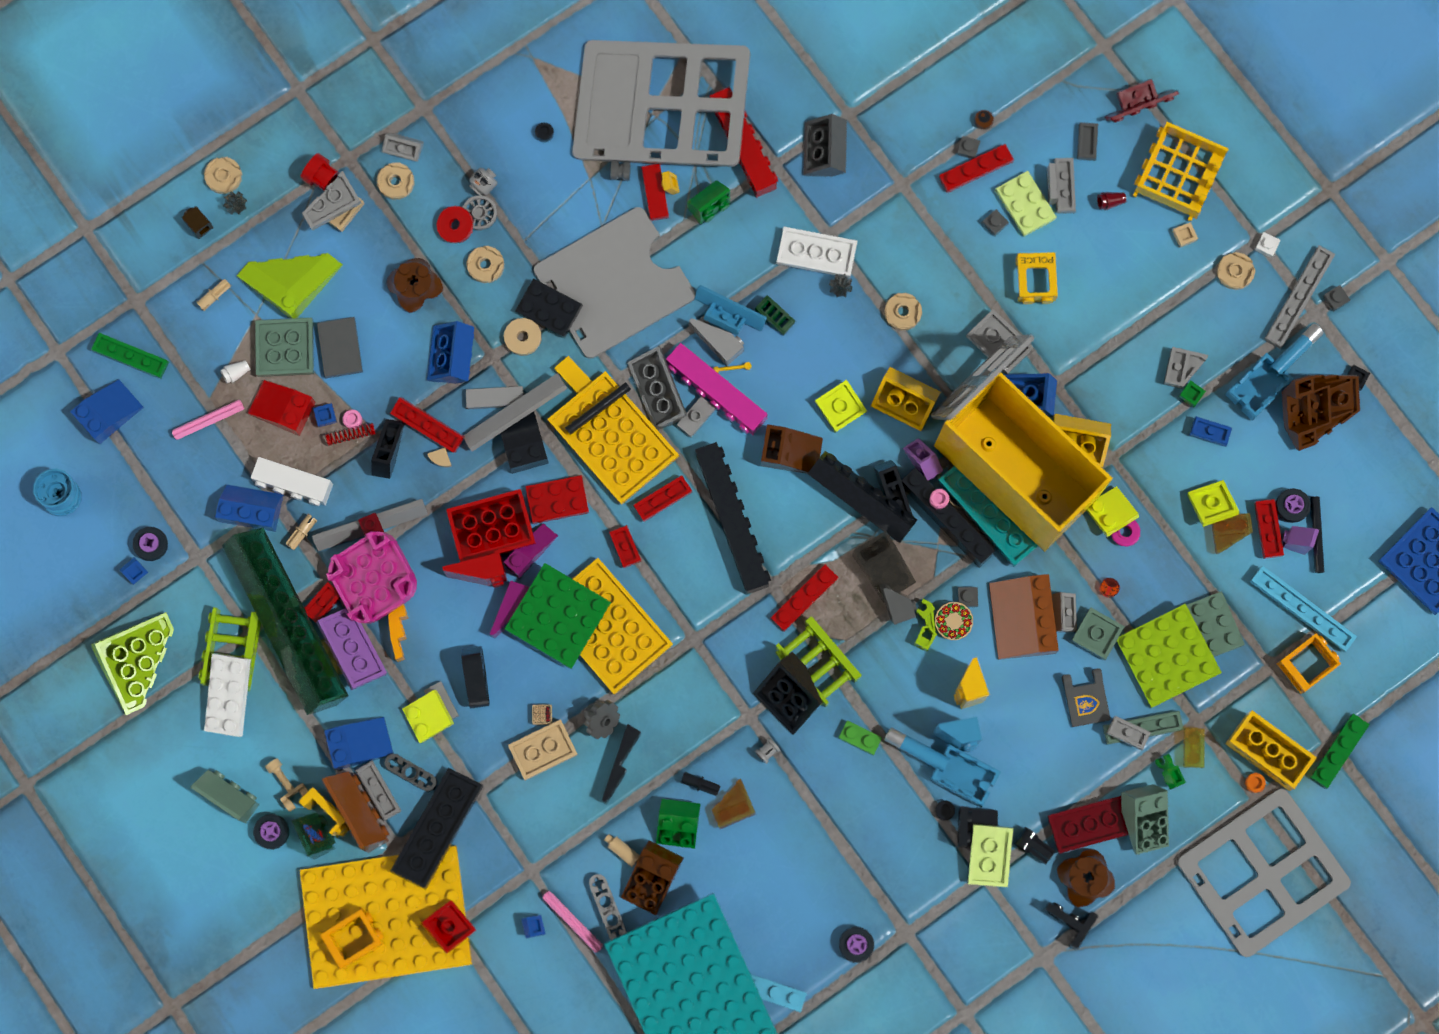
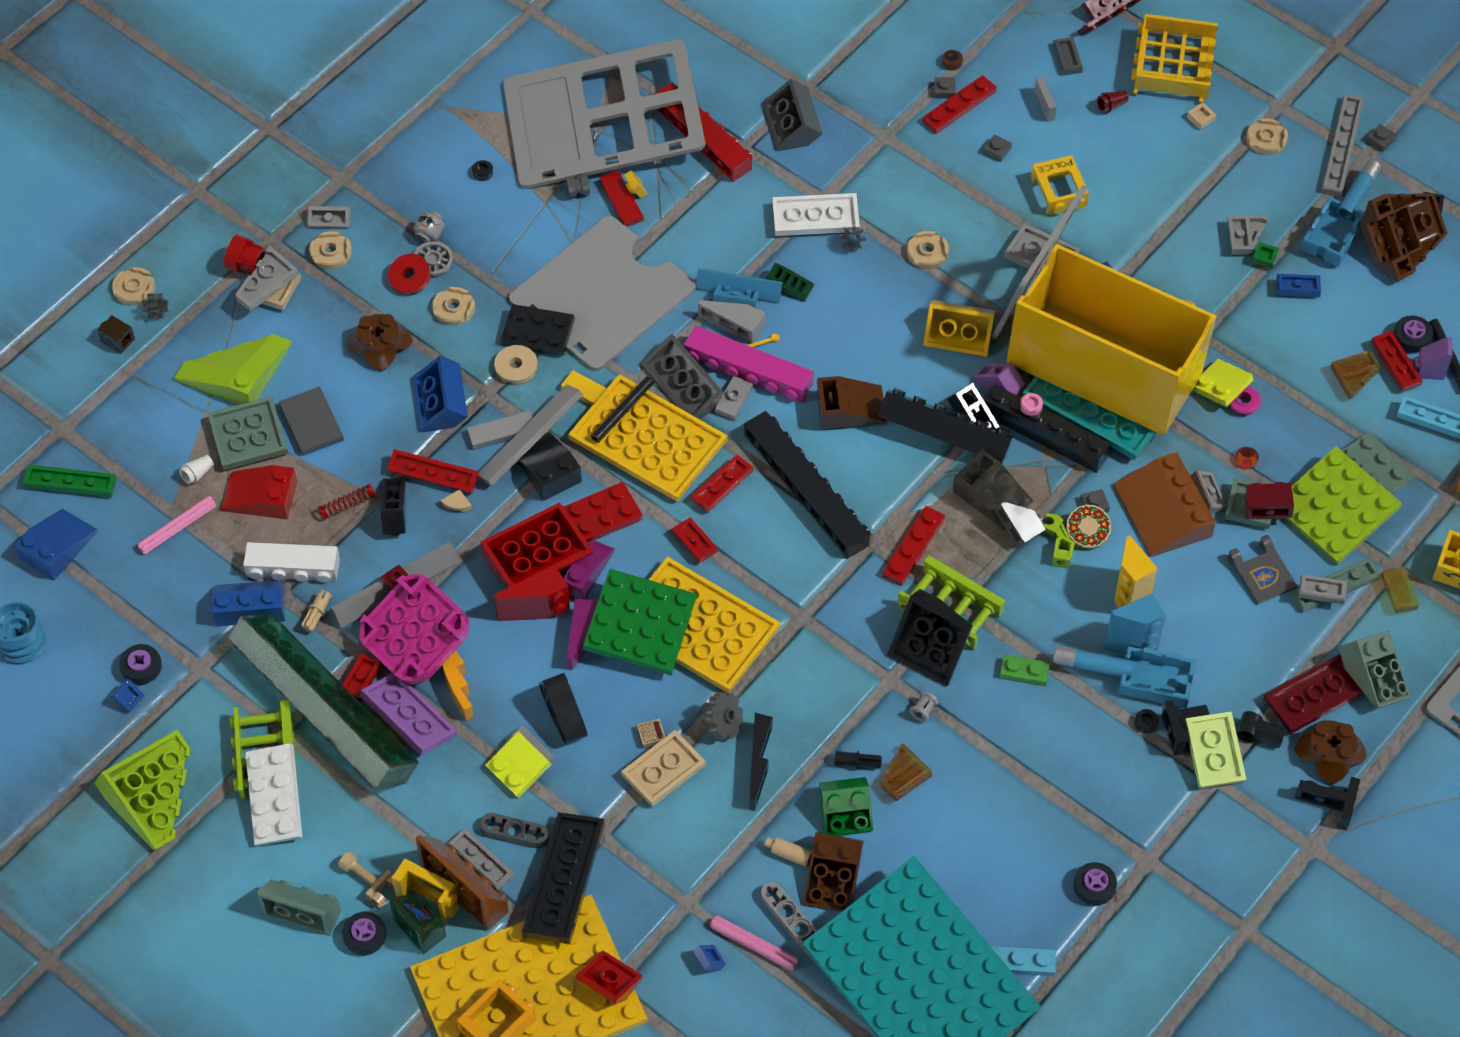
camera: 15 degrees left, 20 degrees down
tan axle [196,279,231,311] -> none
blue plate [313,403,337,427] -> none
blue slope [324,717,394,771] -> none
bright pink tile [343,410,362,430] -> none
green slope [687,180,730,224] -> none
neon yellow plate [815,380,867,432] -> none
yellowish green plate [995,171,1057,237] -> none
light grey tile [1054,158,1076,214] -> none
green plate [1155,754,1186,790] -> none
neon yellow plate [1187,480,1239,527] -> none
white plate [1255,232,1281,258] -> none
none -> dark red brick [1244,482,1294,519]

